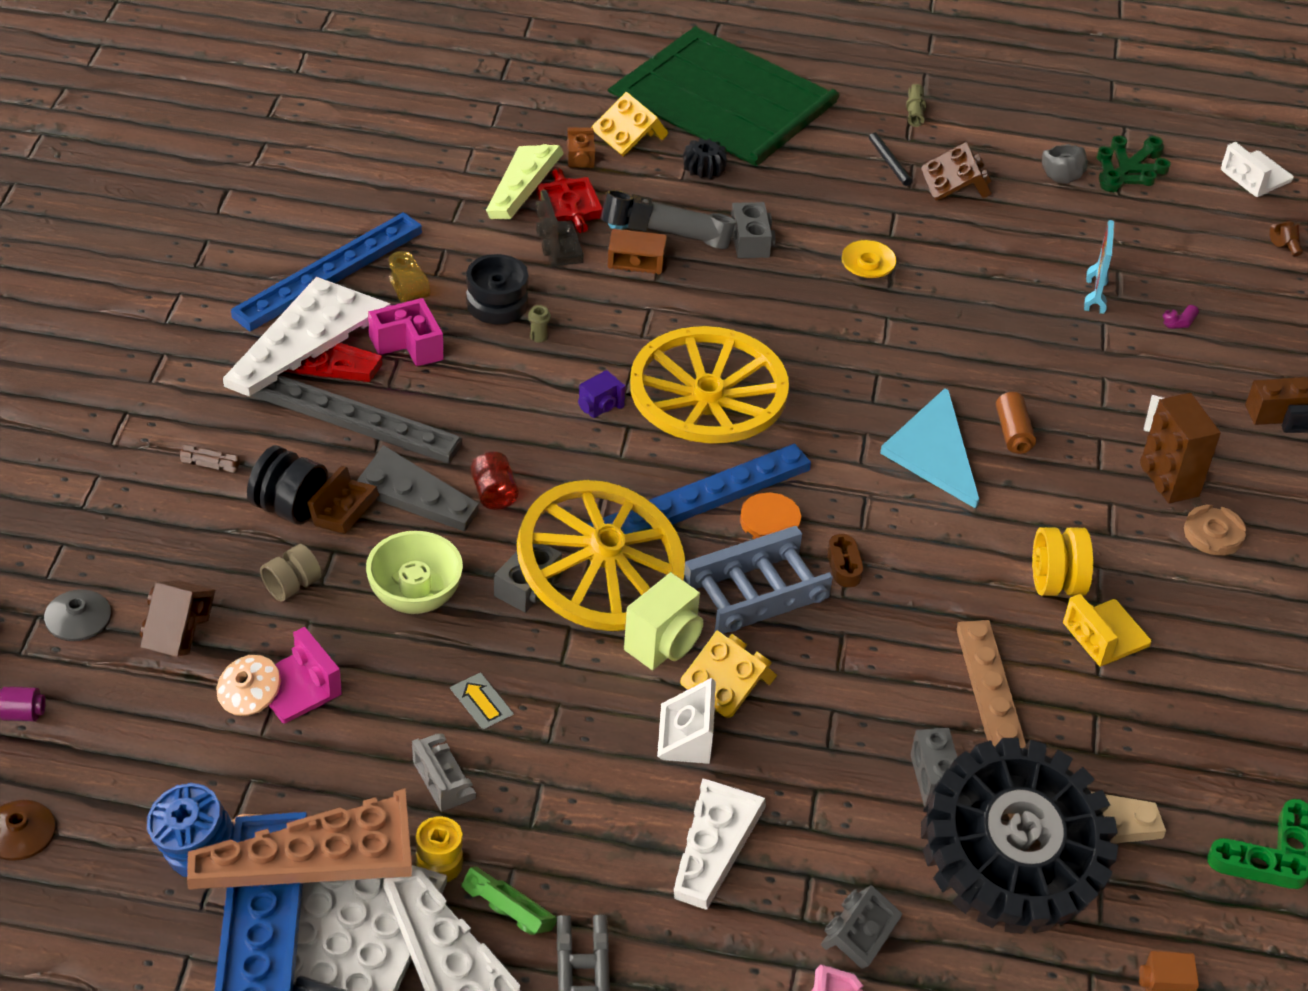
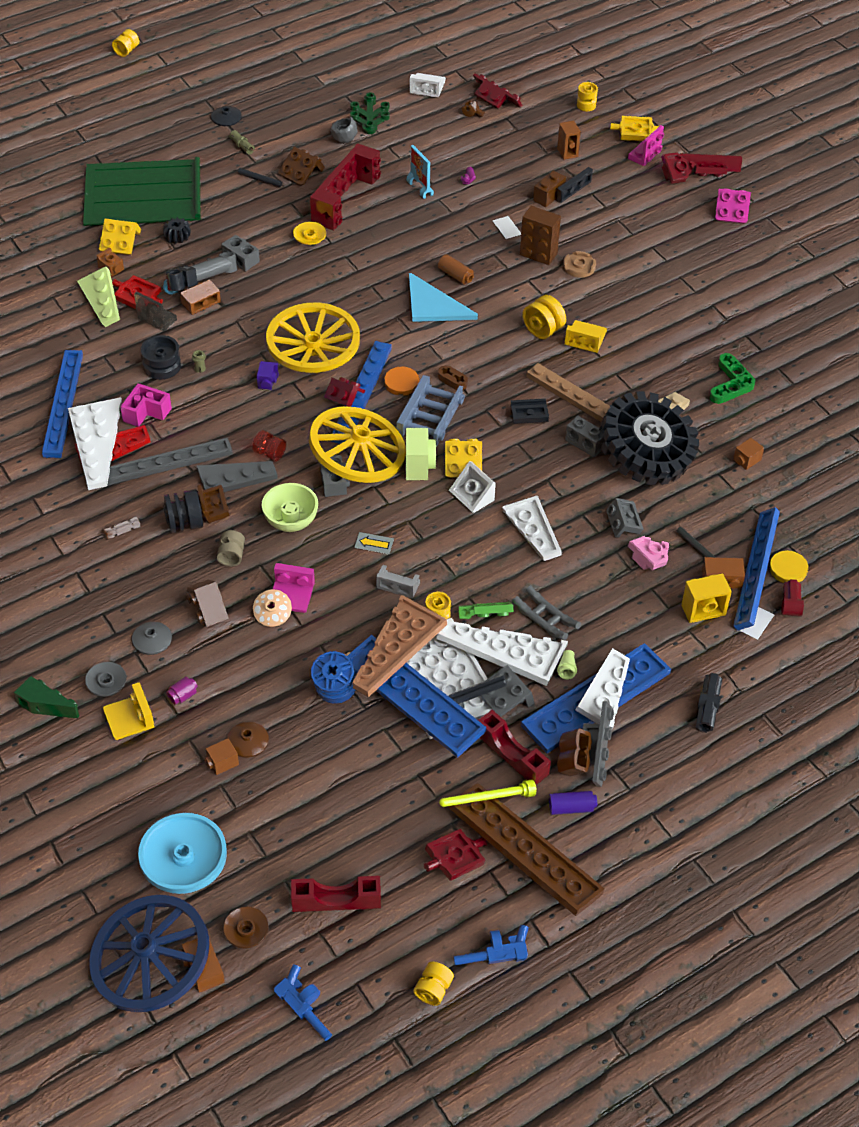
camera: 40 degrees left, 5 degrees up
clear yellow piece [389,251,431,303] -> none
none -> black dish [211,106,242,126]
none -> dark red plate [310,143,381,231]
none -> dark red bracket [324,377,365,407]
none -> black plate [510,398,549,424]

